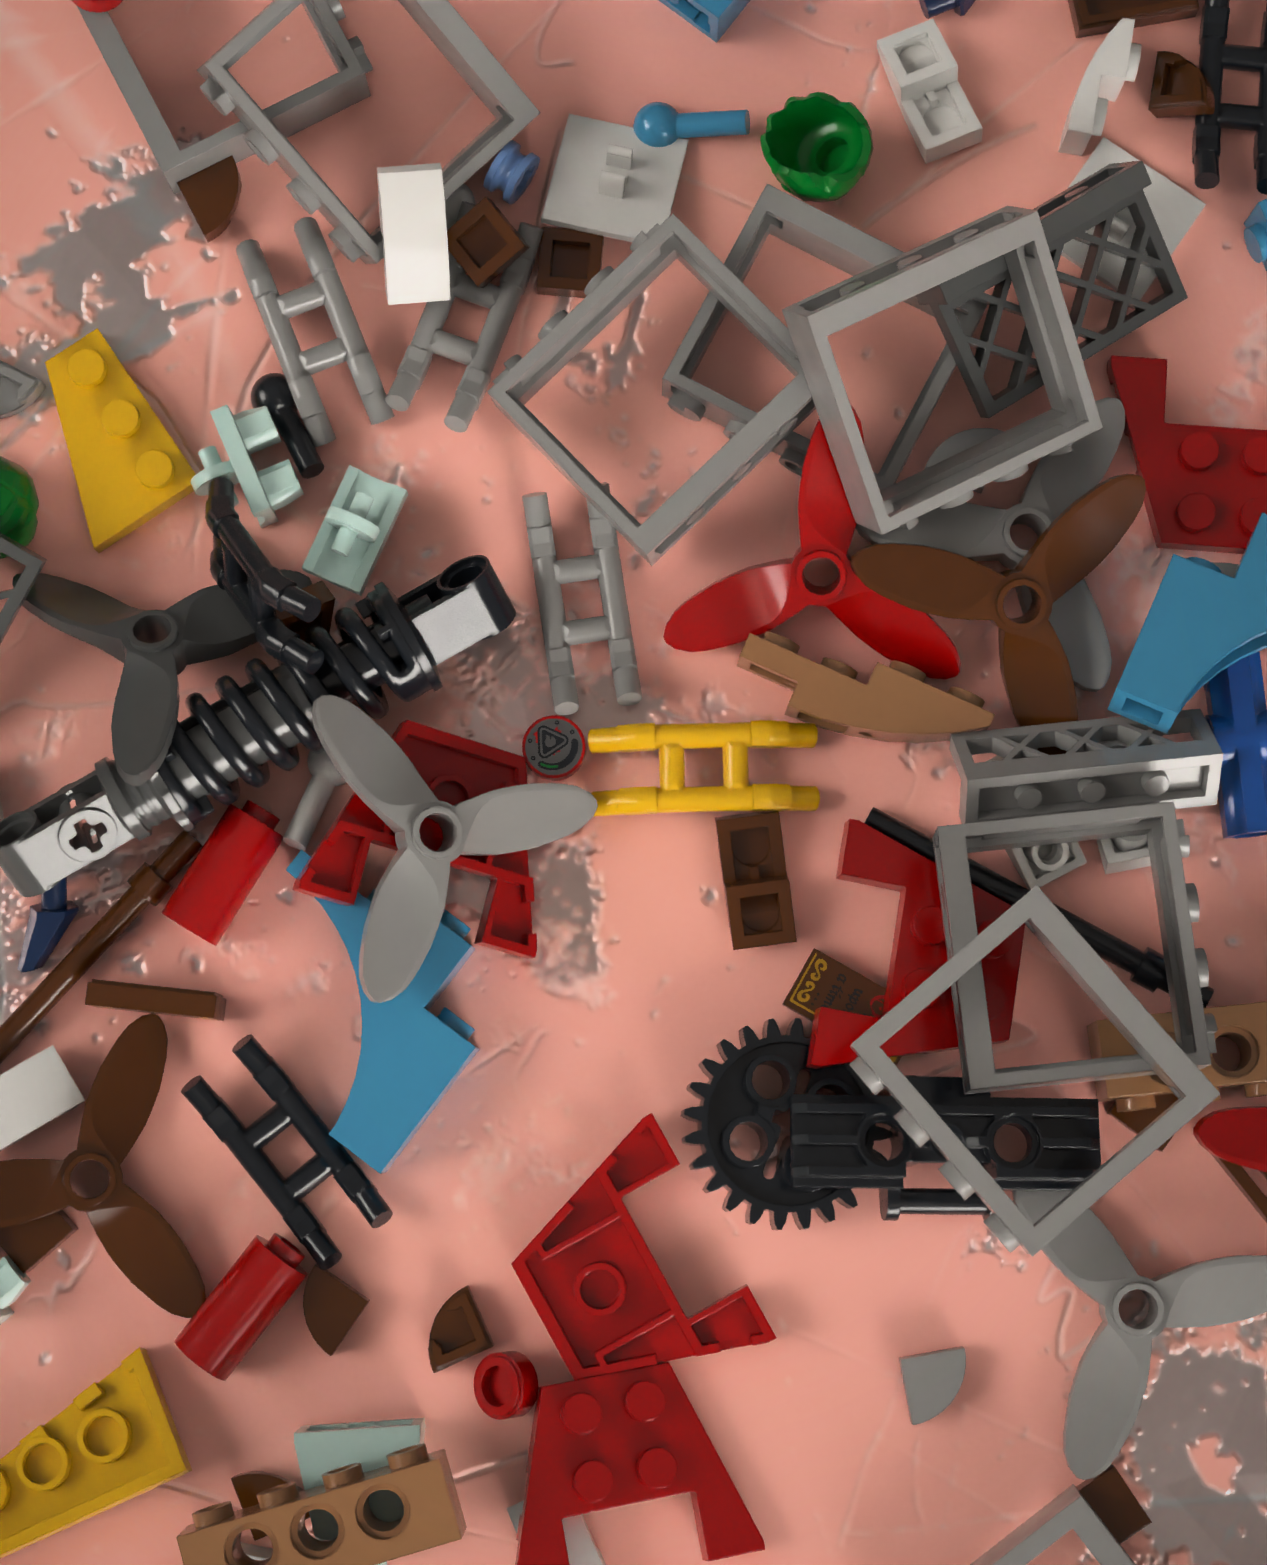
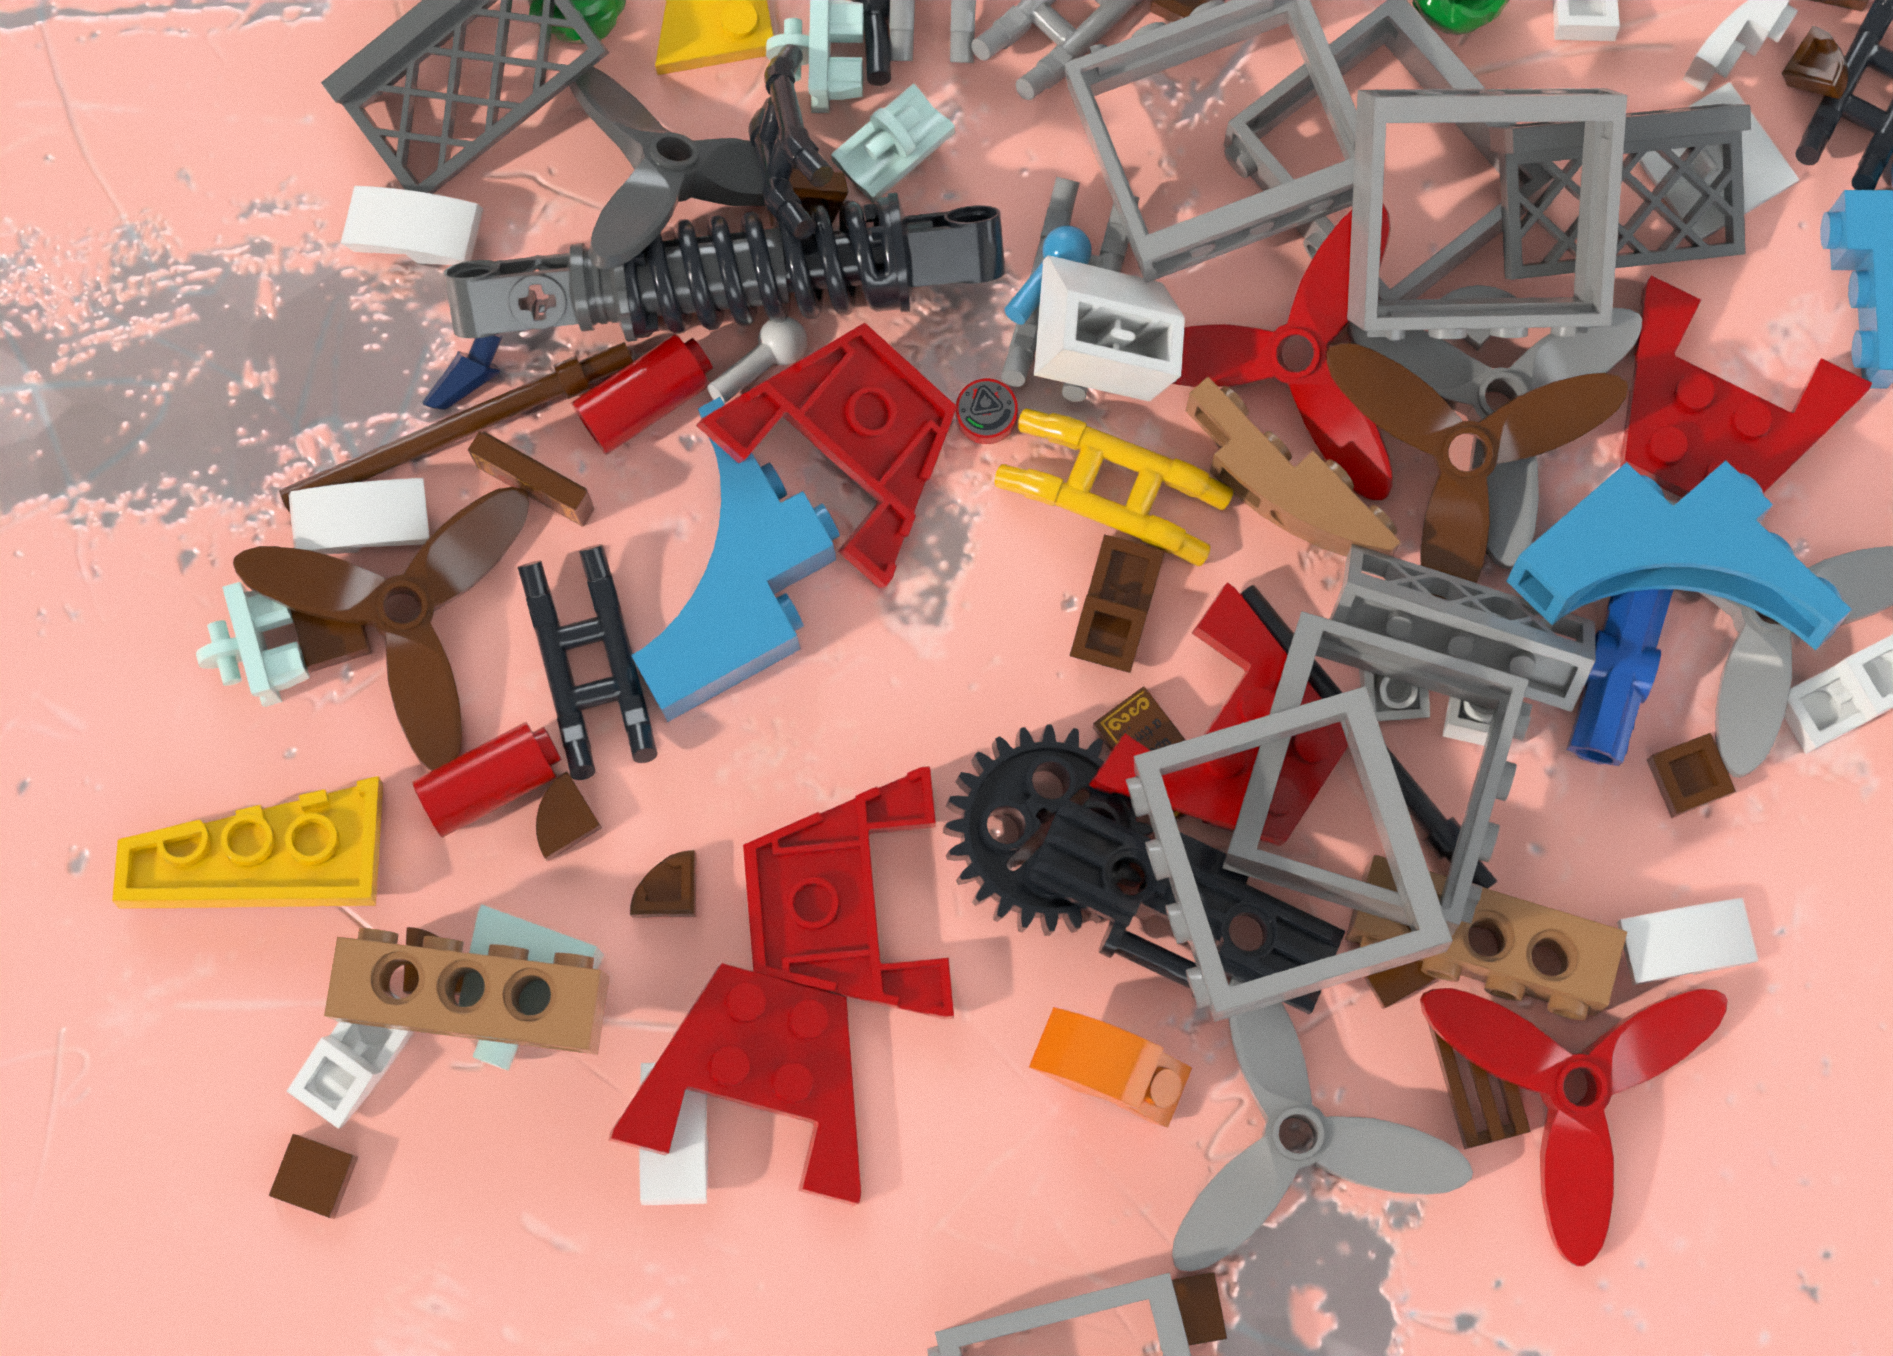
camera: 25 degrees right, 5 degrees down
light grey piece [312,695,598,1003] -> none
red tile [474,1351,538,1420] -> none
light grey tile [899,1346,966,1425] -> none
none -> dark azure bar [1004,225,1092,325]
none -> orange brick [1029,1007,1193,1128]
none -> white slope [1034,255,1185,402]

